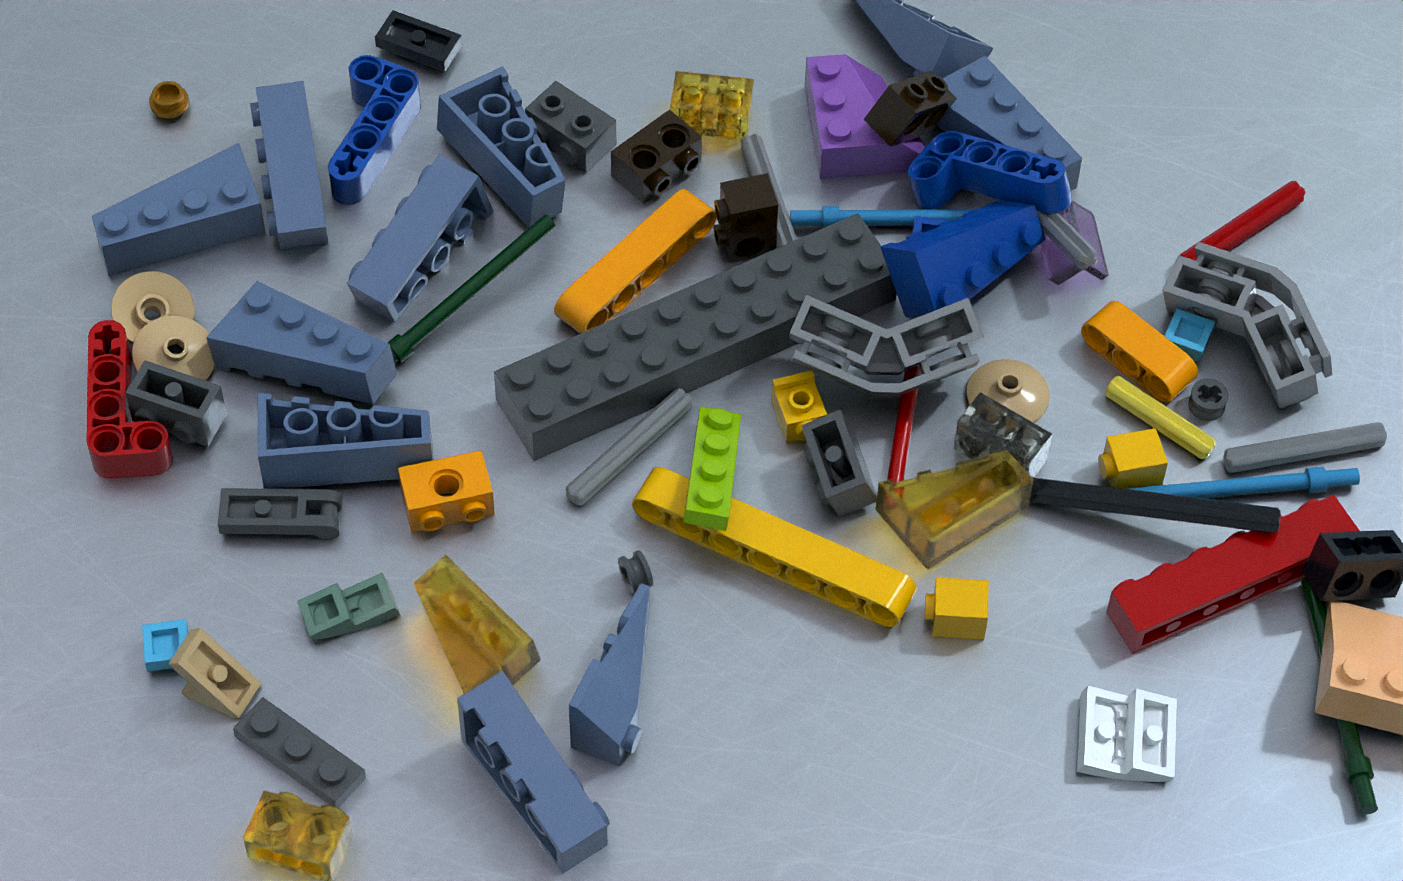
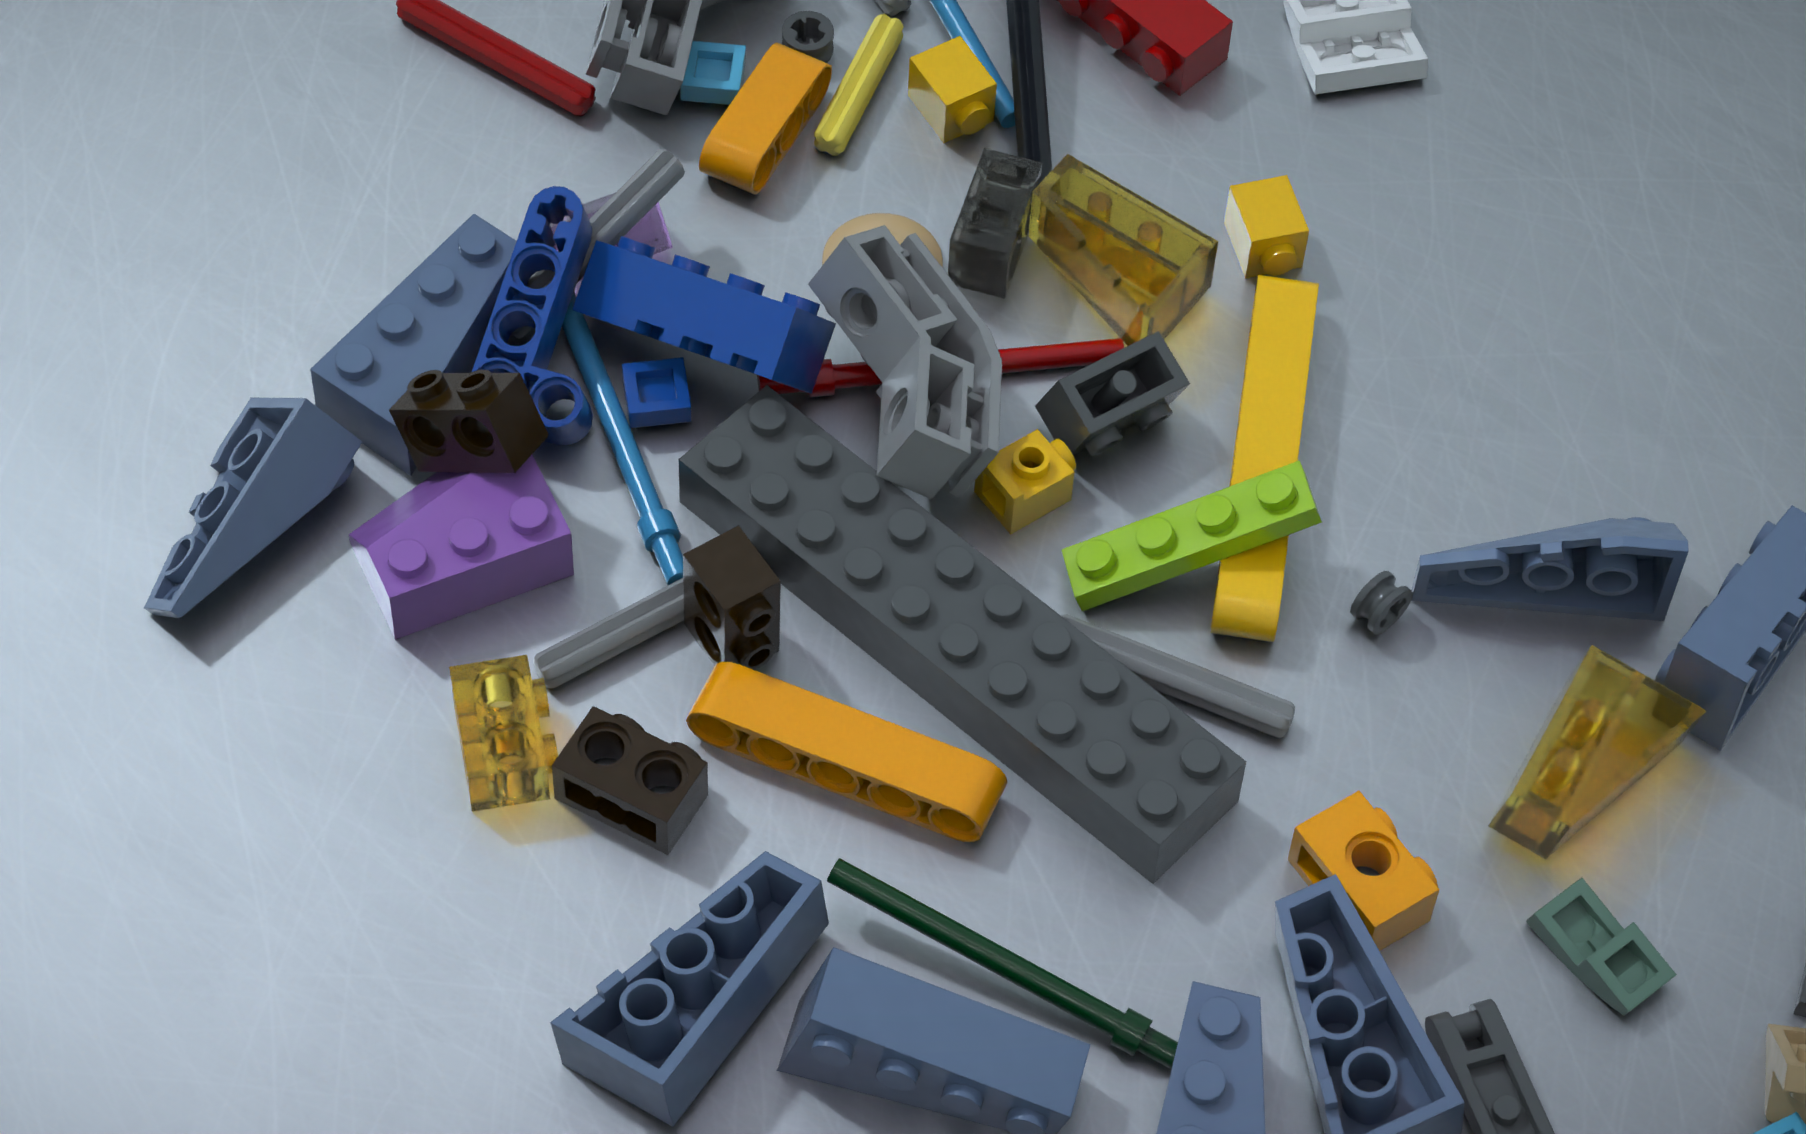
camera: 110 degrees left, 0 degrees up
dark grey brick [525,81,617,173] -> none

